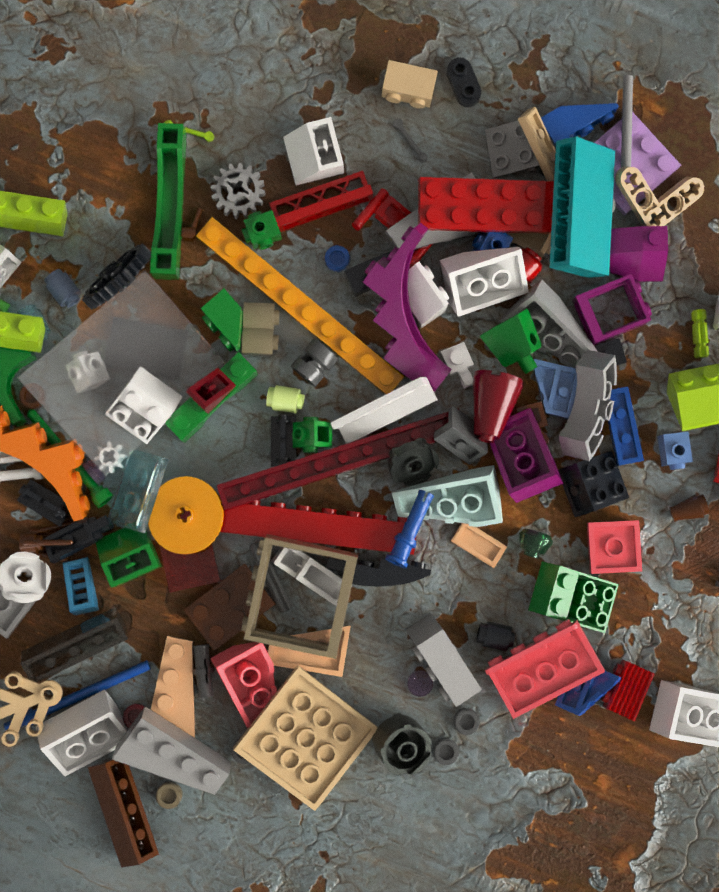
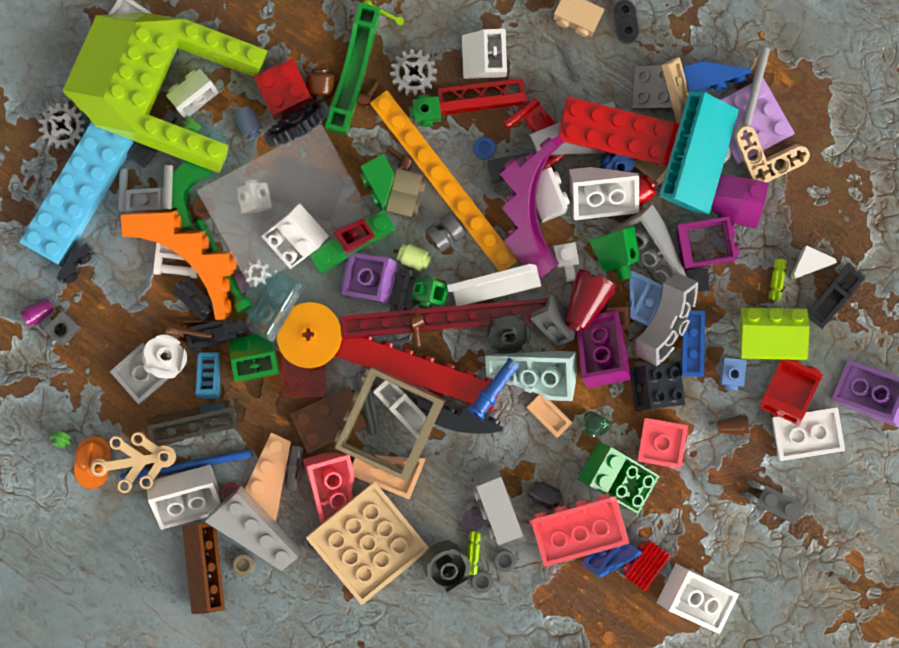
camera: 25 degrees right, 0 degrees up
none -> red brick [254,58,313,120]
none -> reddish brown head [306,69,334,100]
none -> medium lavender slope [339,253,398,304]
none -> reddish brown hand [387,146,412,171]
none -> reddish brown hand [409,314,424,346]
none -> lime axle [467,531,481,575]

